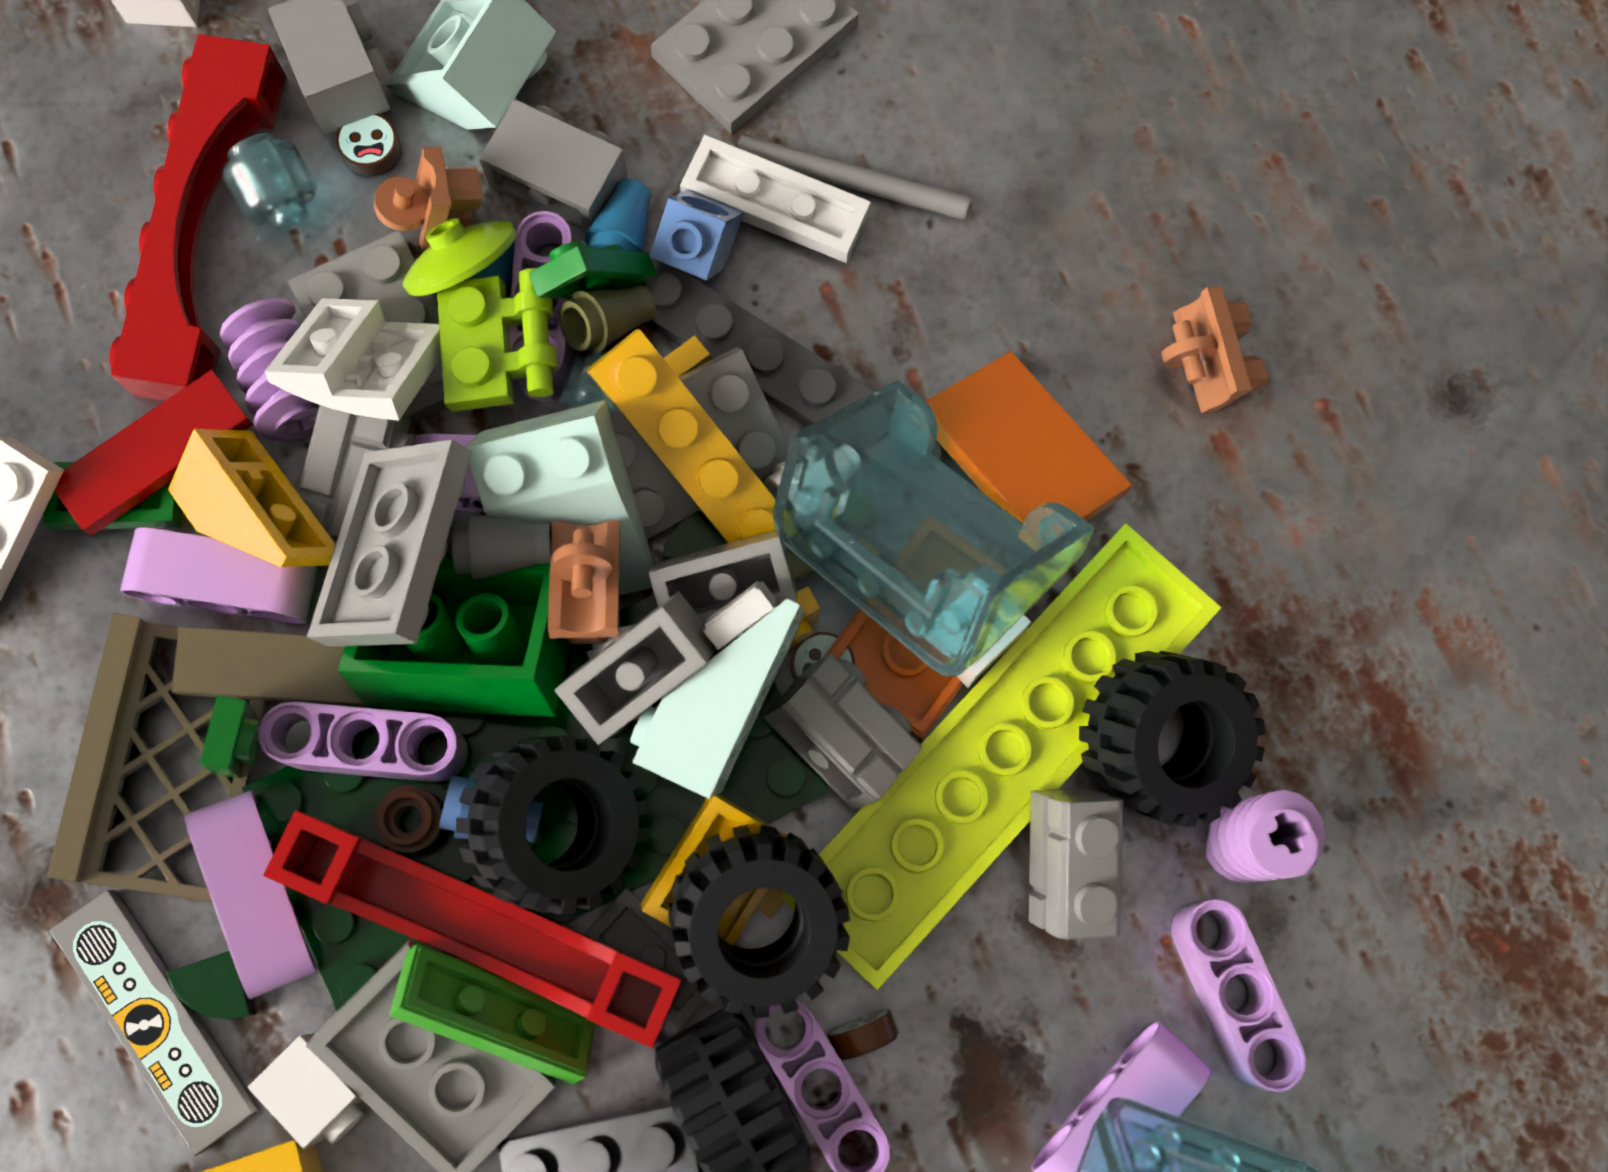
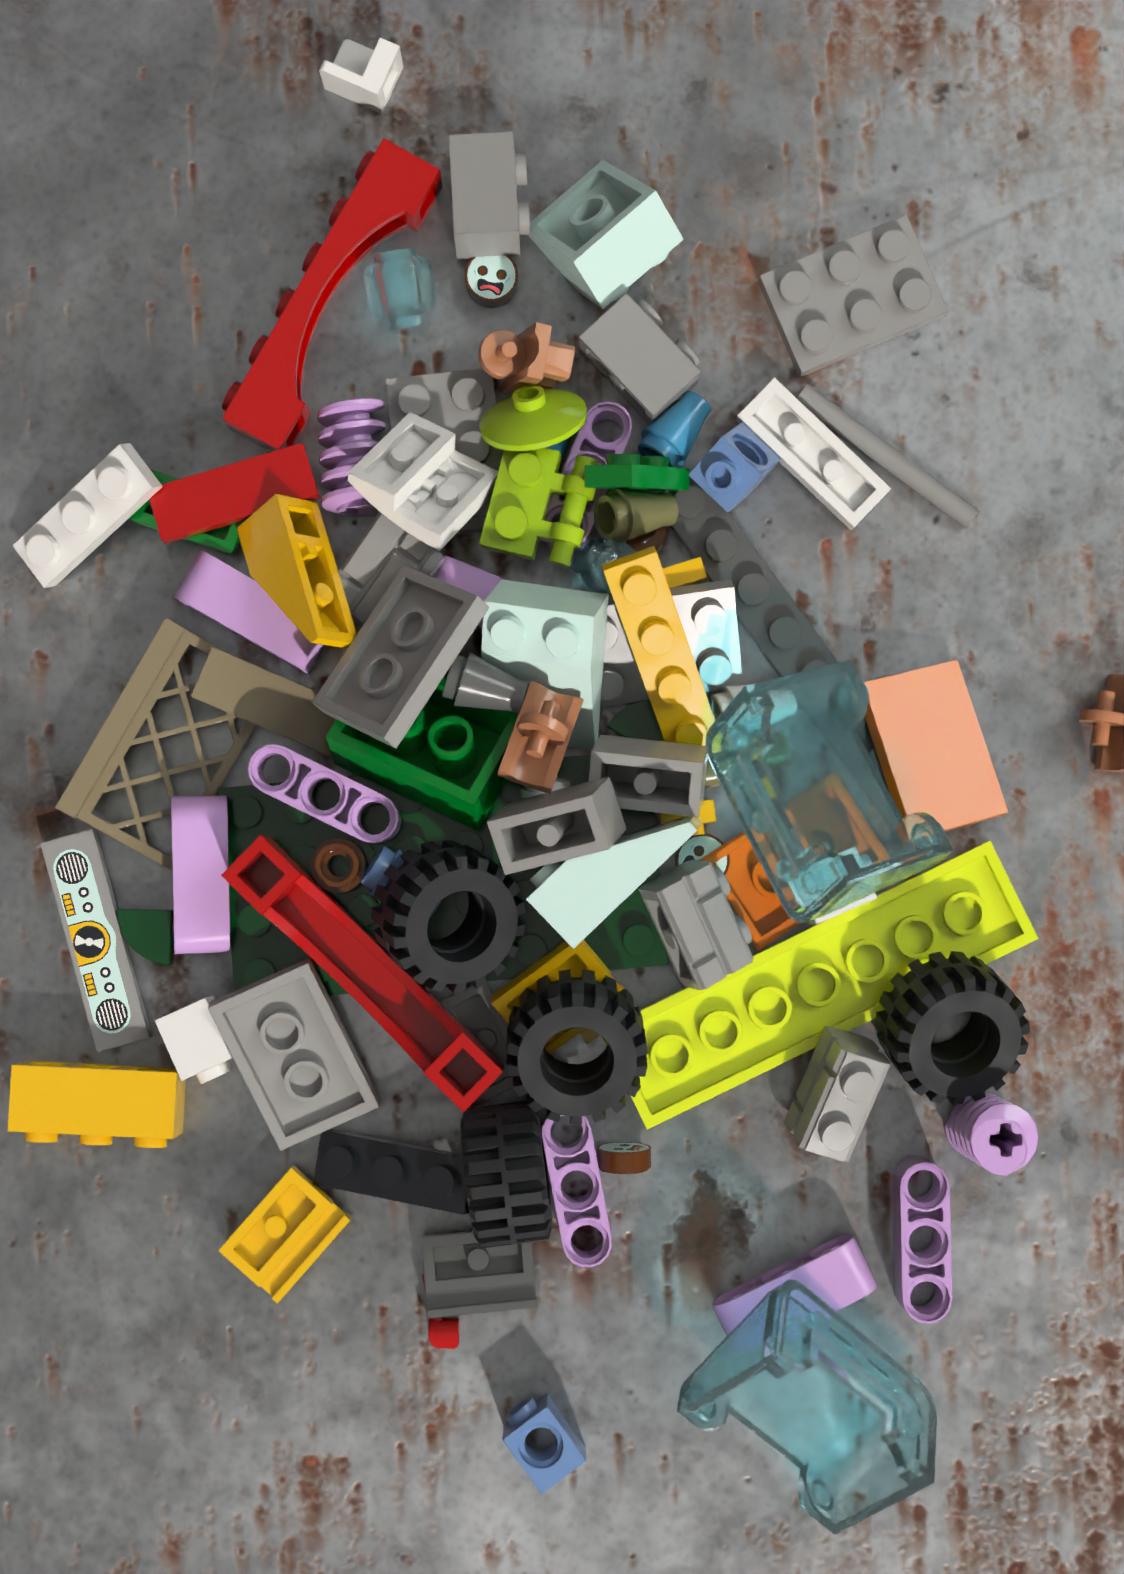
camera: 25 degrees right, 10 degrees up
green plate [199,695,261,779] -> none
bright green tile [389,943,596,1085] -> none
white tile [703,581,777,650] -> none

